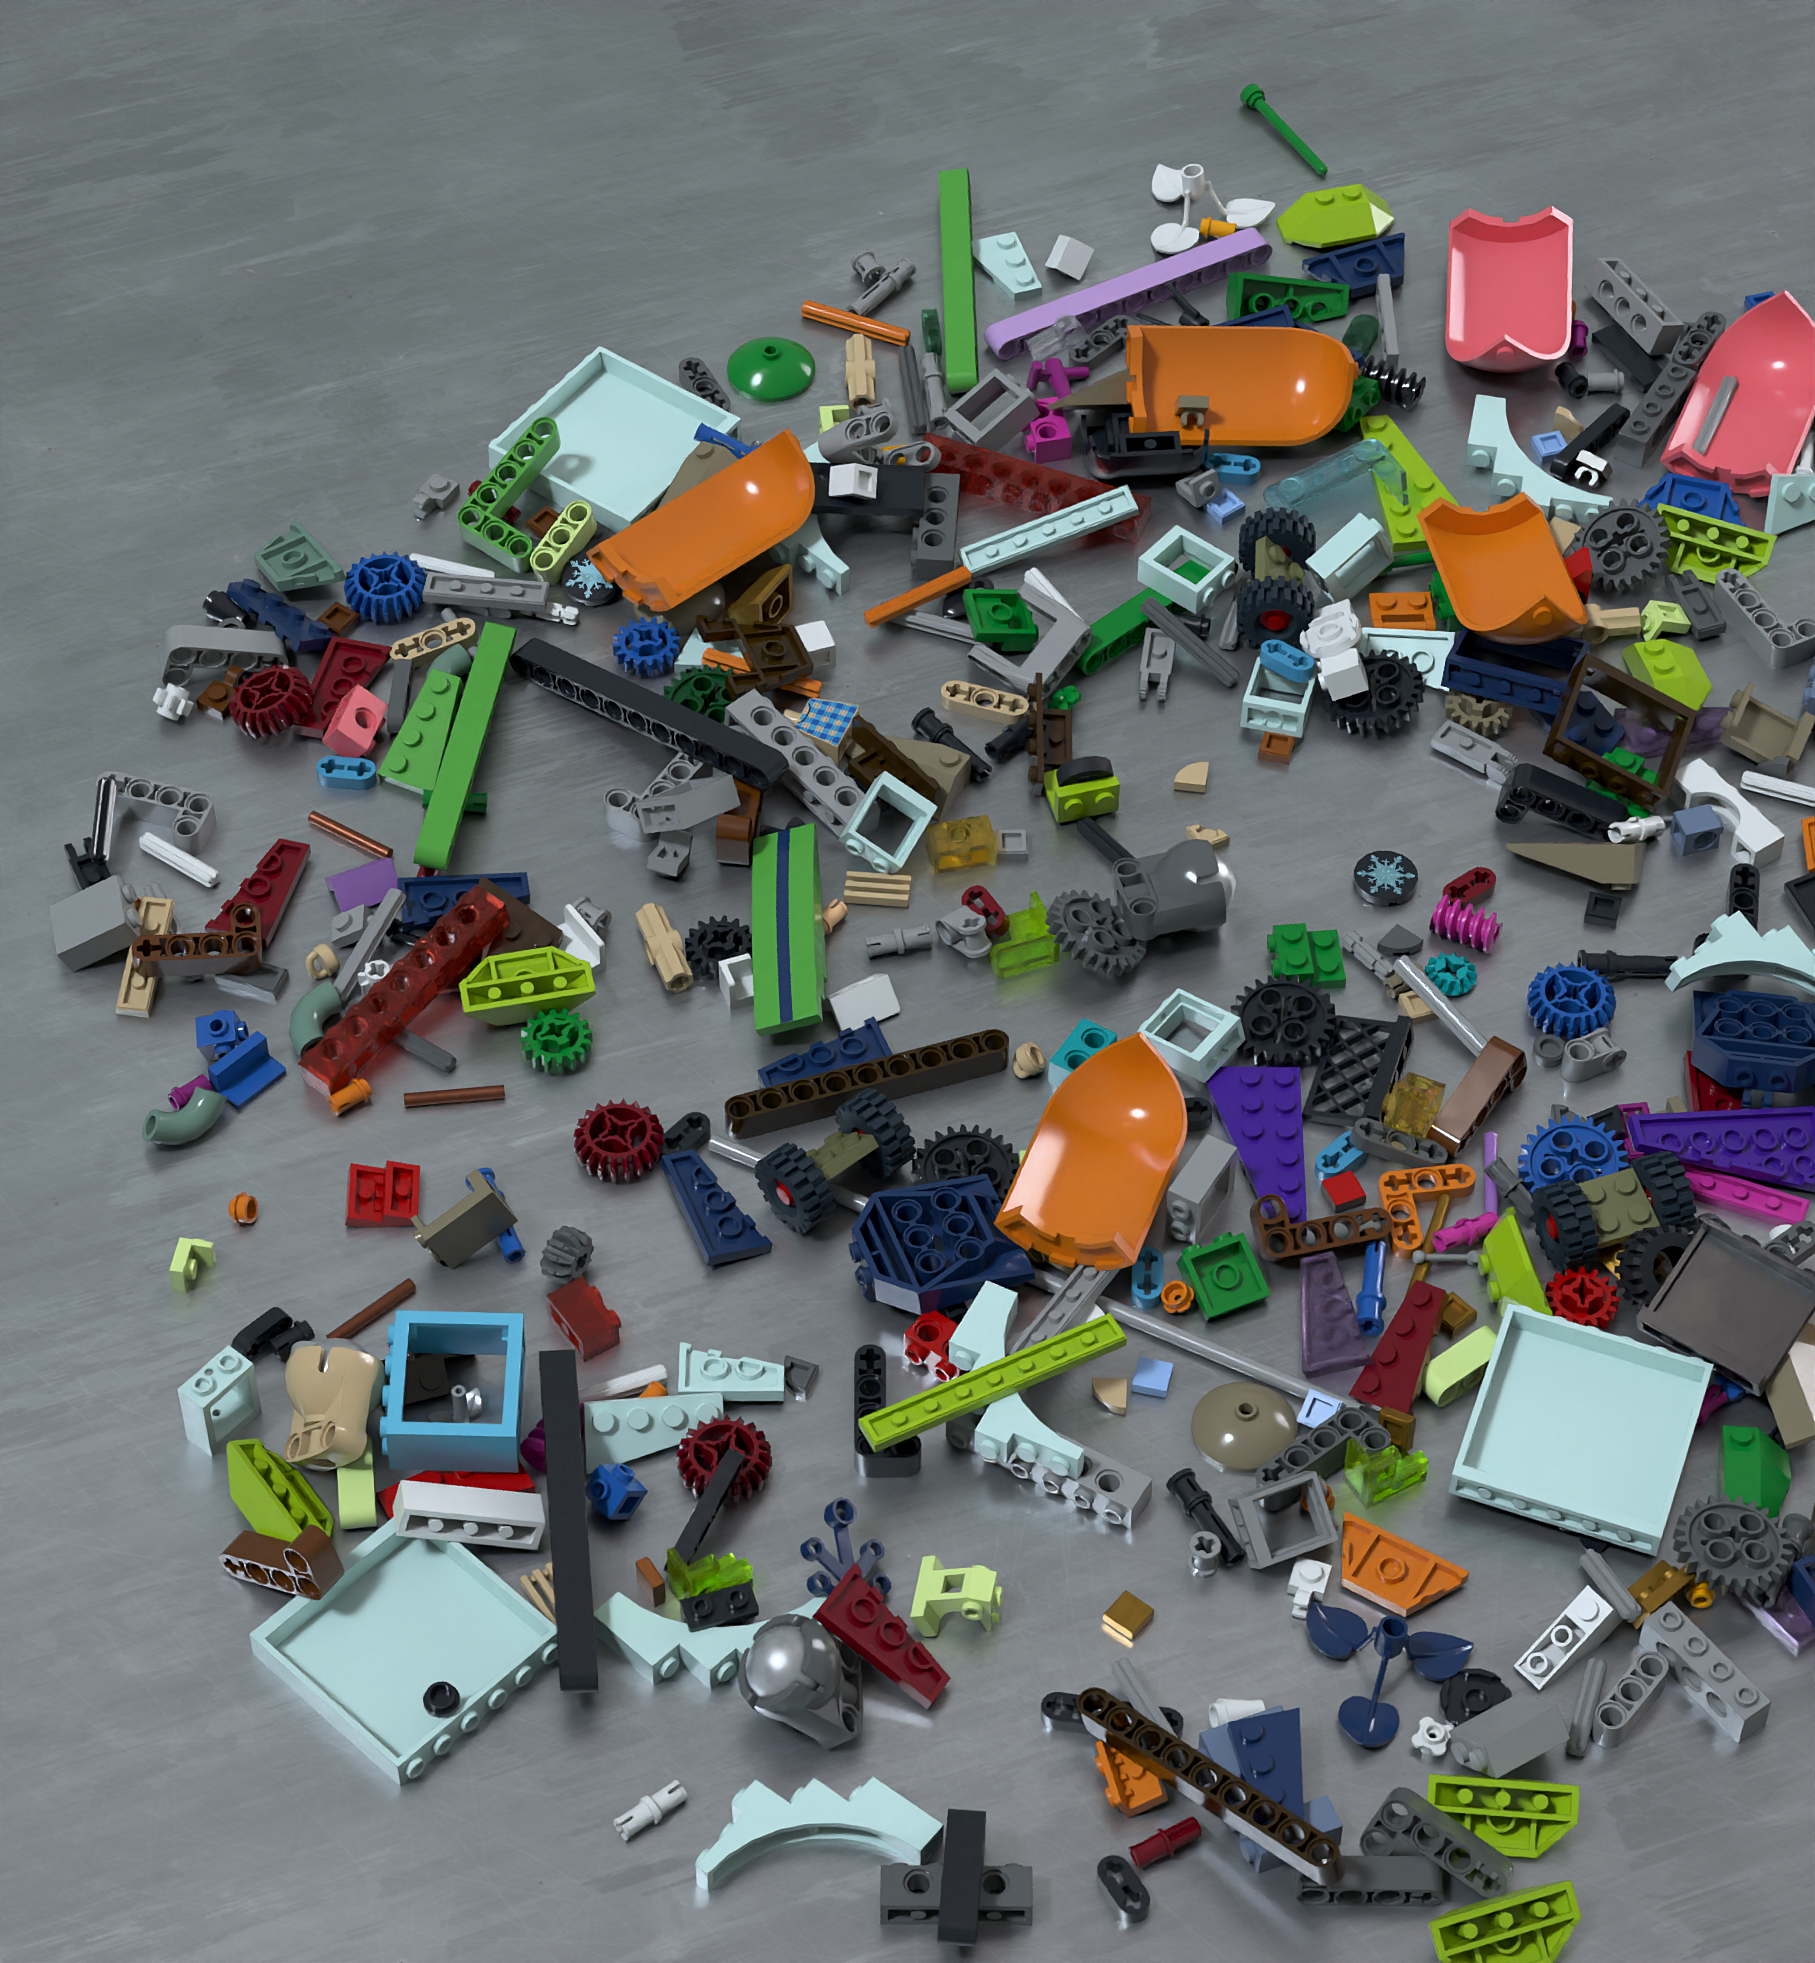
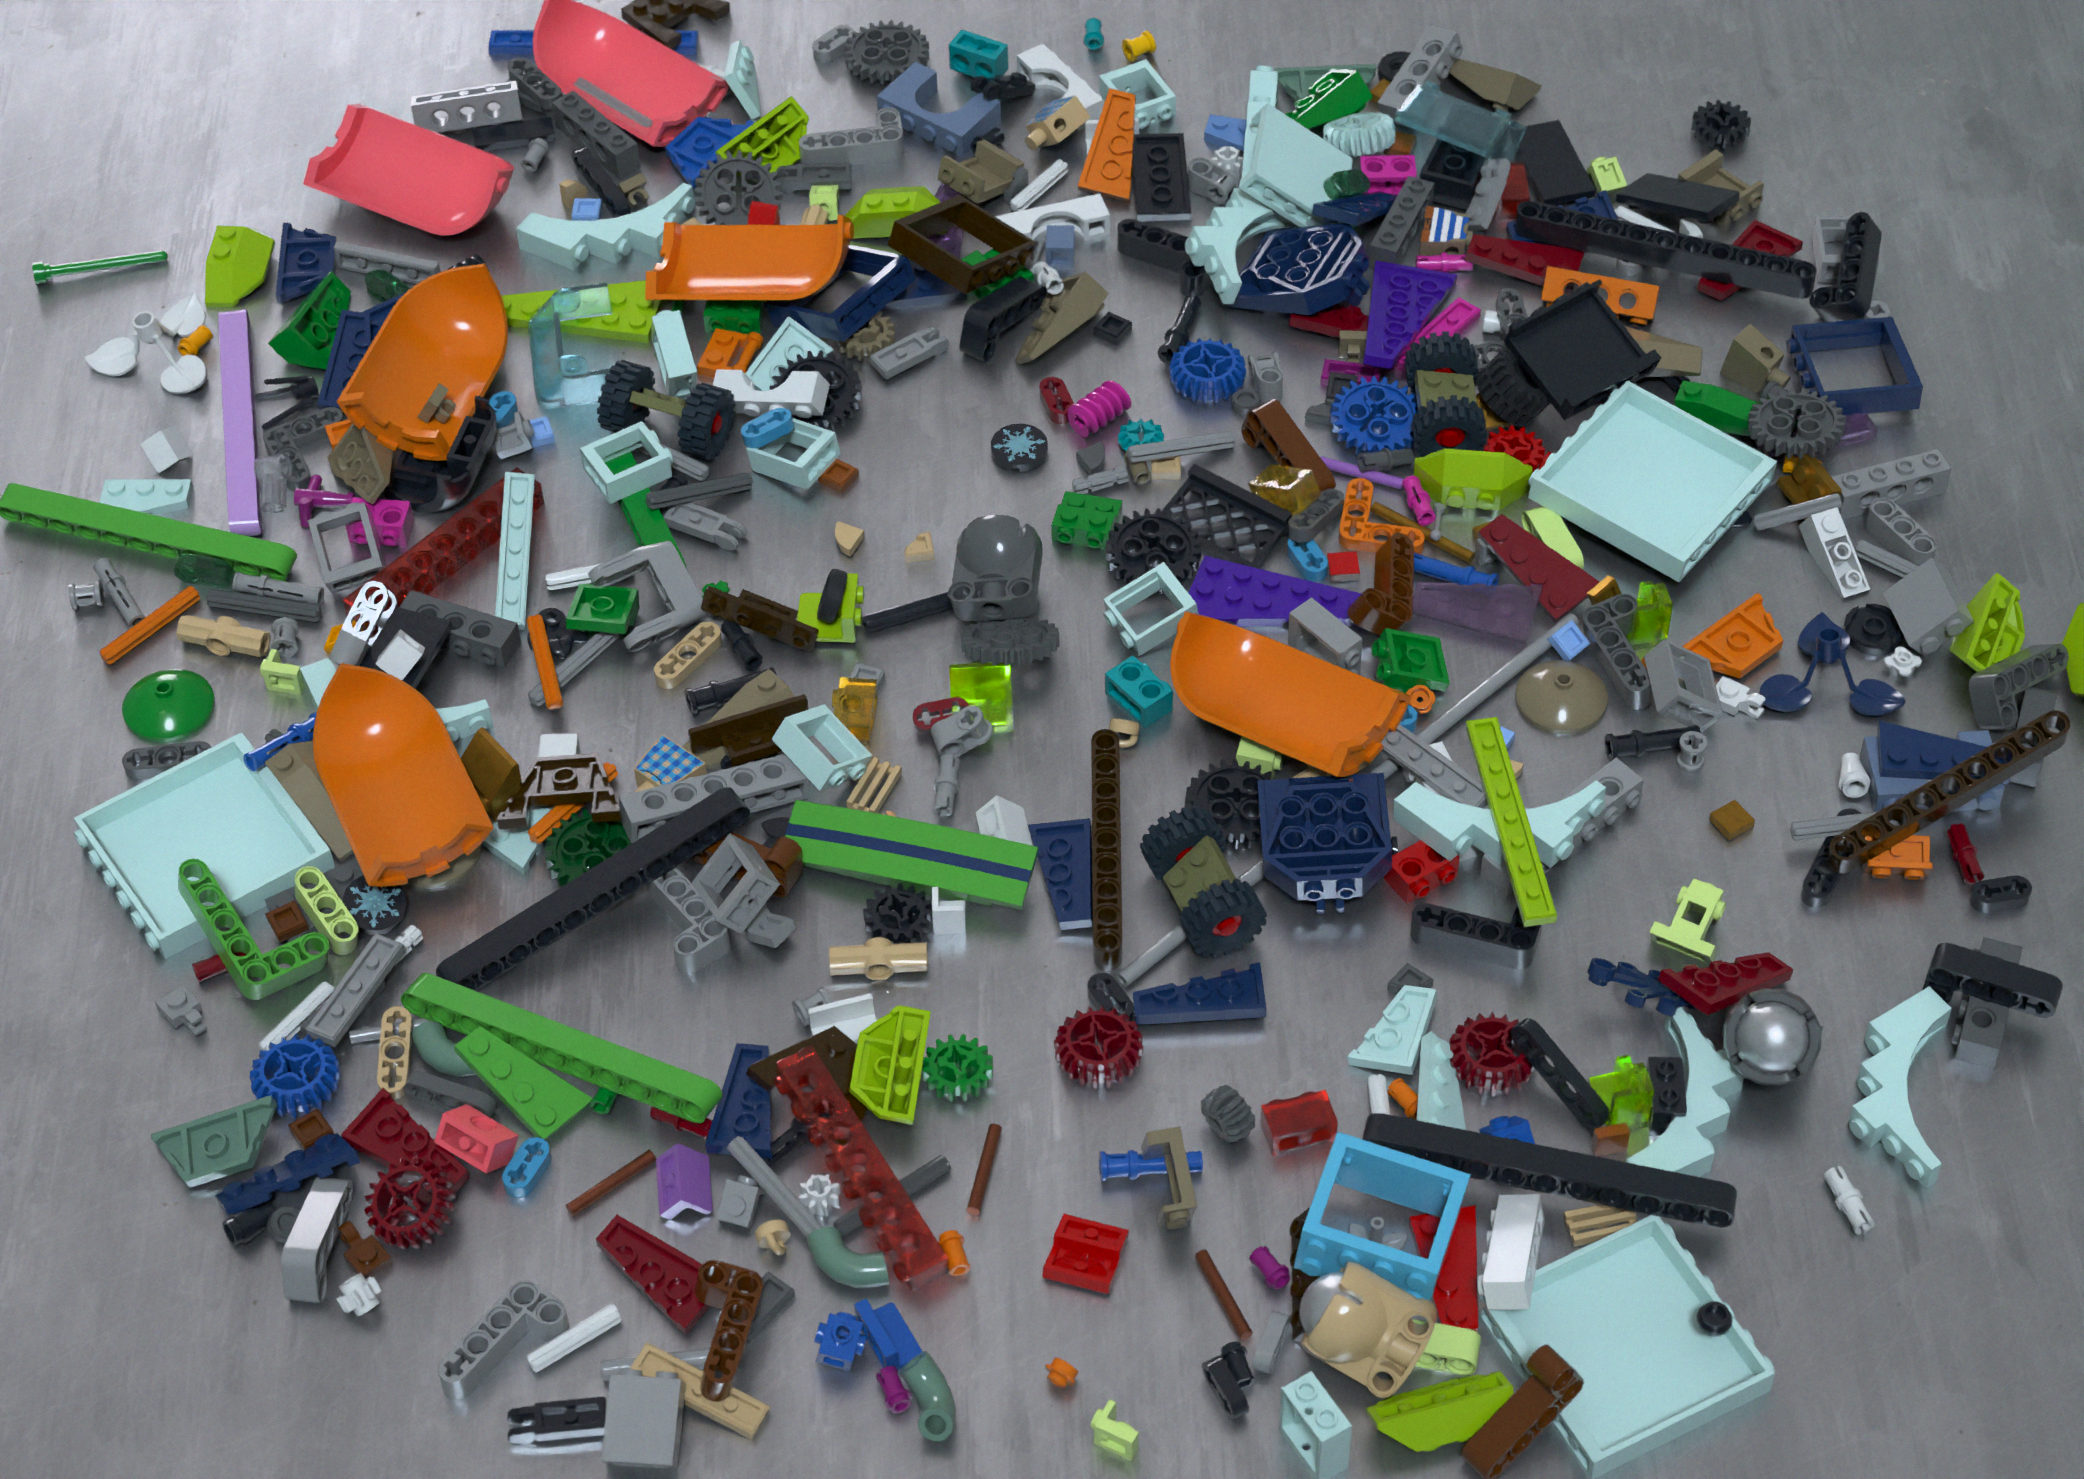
camera: 70 degrees left, 0 degrees up
black axle [90,778,117,864] -> none
blue gear [613,617,680,676] -> none
white tile [1299,611,1362,658] -> none
black pin [1555,361,1588,397] -> none

